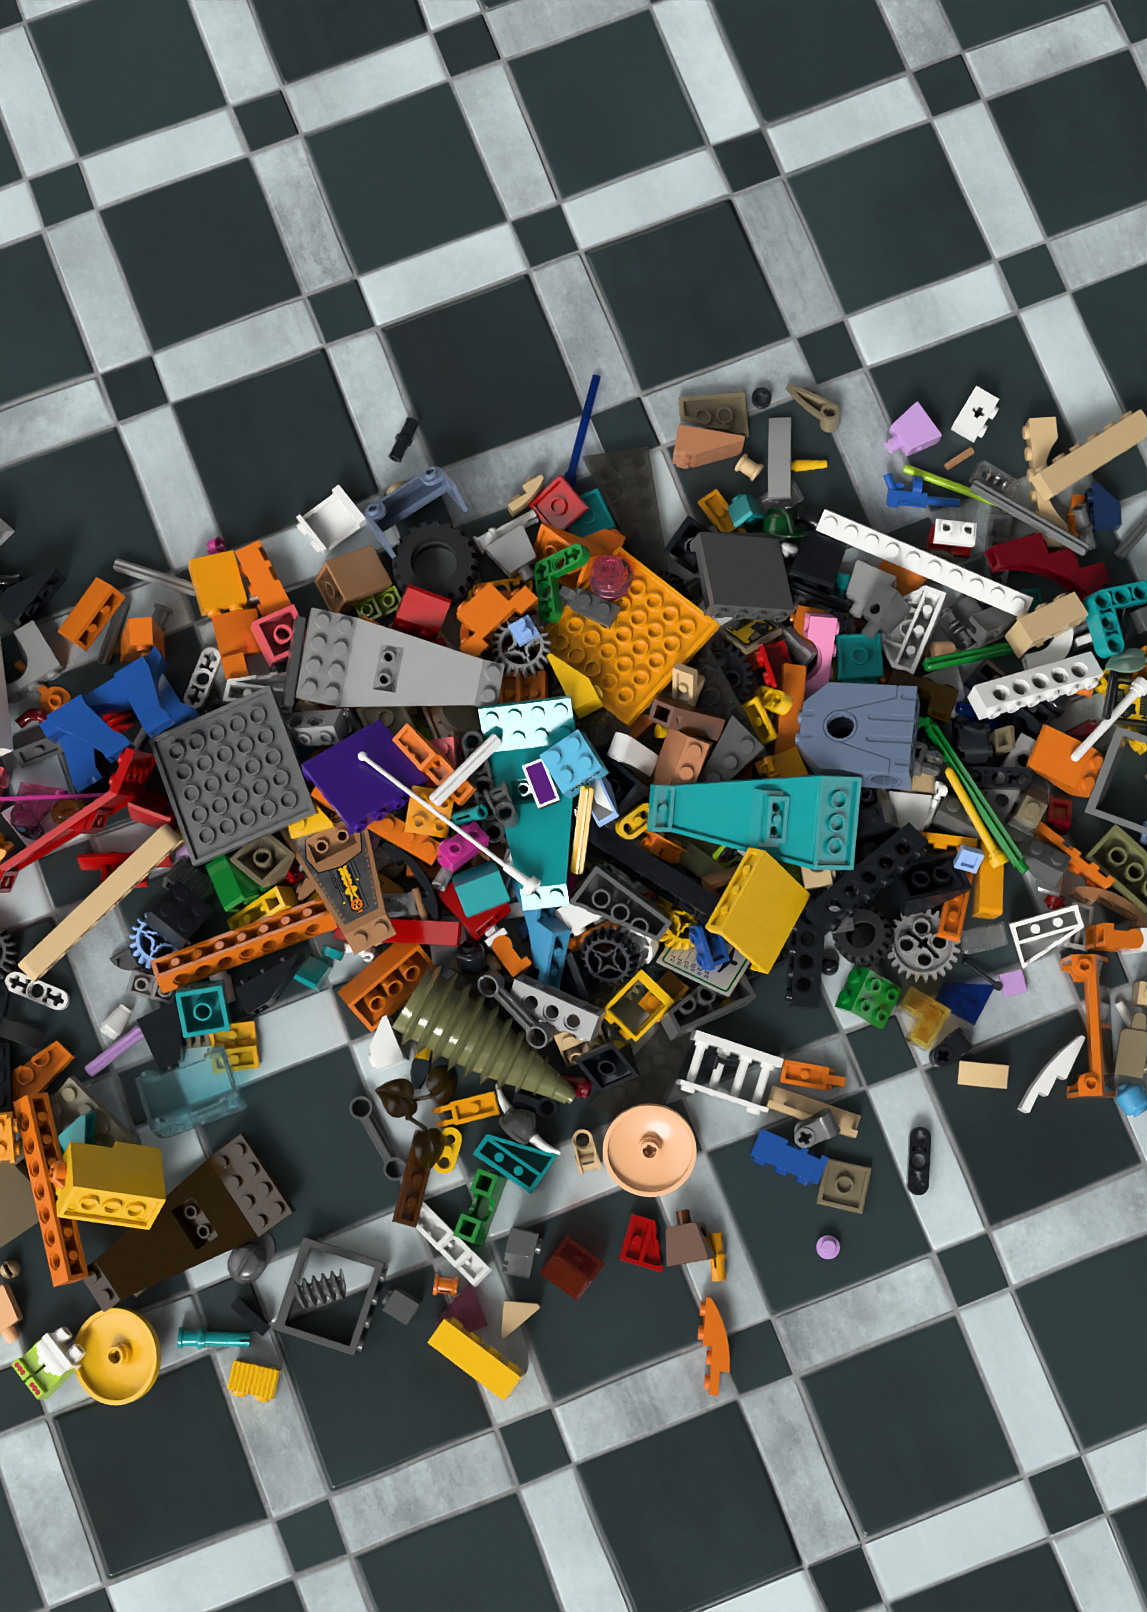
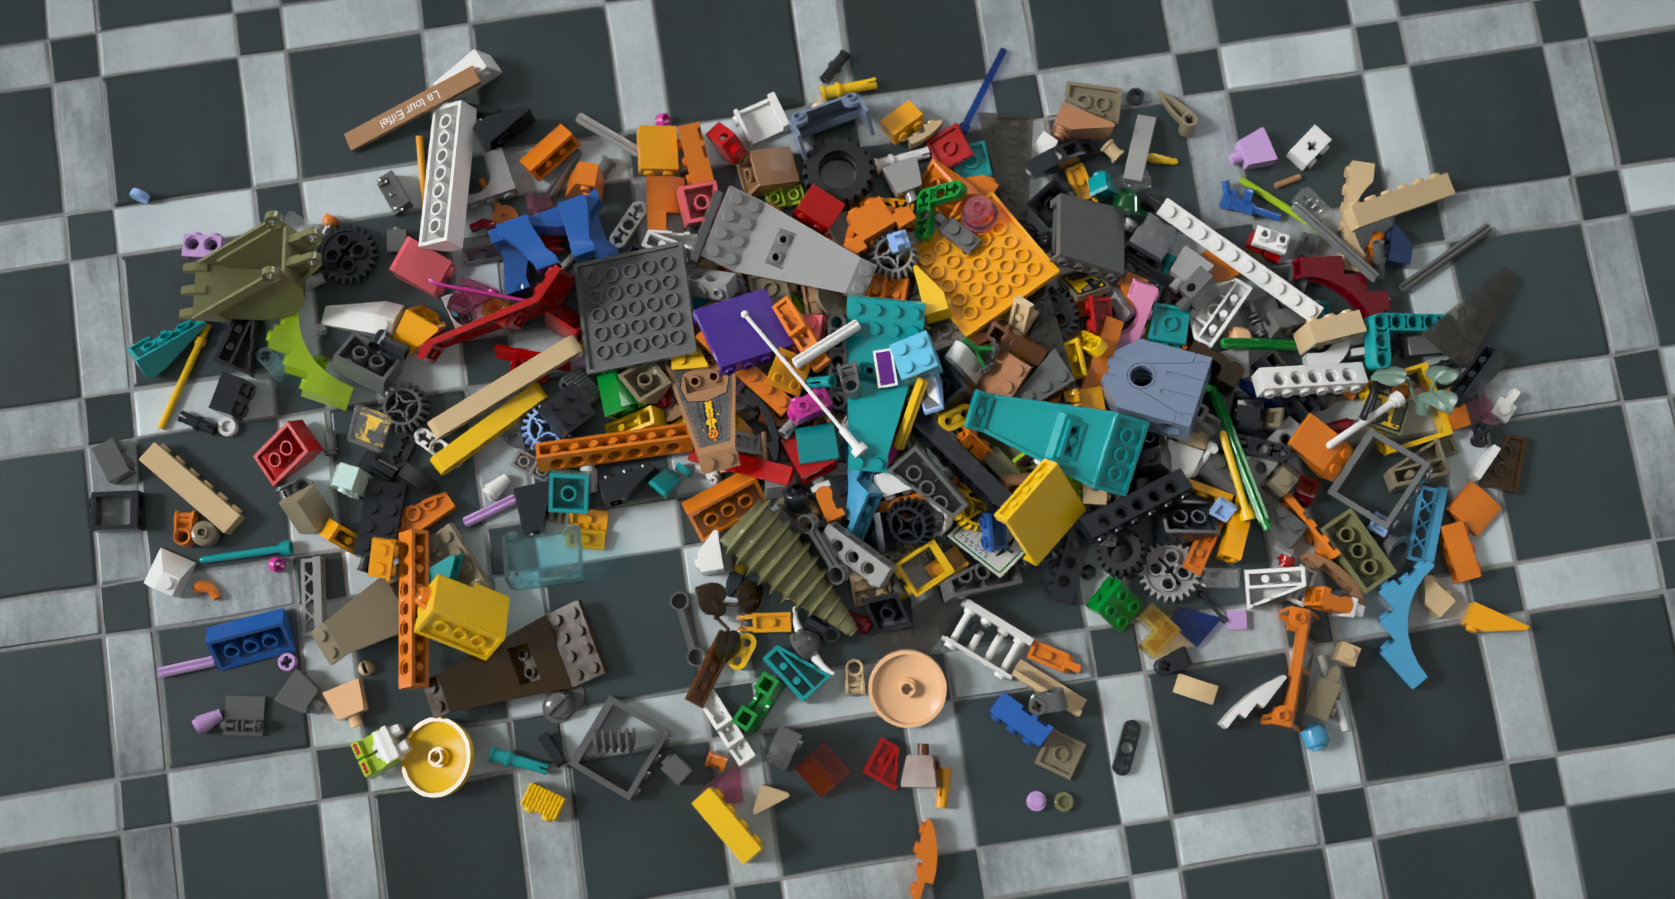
camera: 10 degrees right, 0 degrees up
none -> yellow beam [430,382,549,476]
none -> clear pink panel [525,192,553,216]
none -> red torso [705,122,748,164]
none -> yellow pin [820,77,877,100]
none -> light orange brick [880,100,924,145]
none -> plant [961,338,1000,374]
none -> black slope [1023,139,1099,180]
none -> white slope [1032,131,1059,154]
none -> olive tile [1053,792,1074,812]

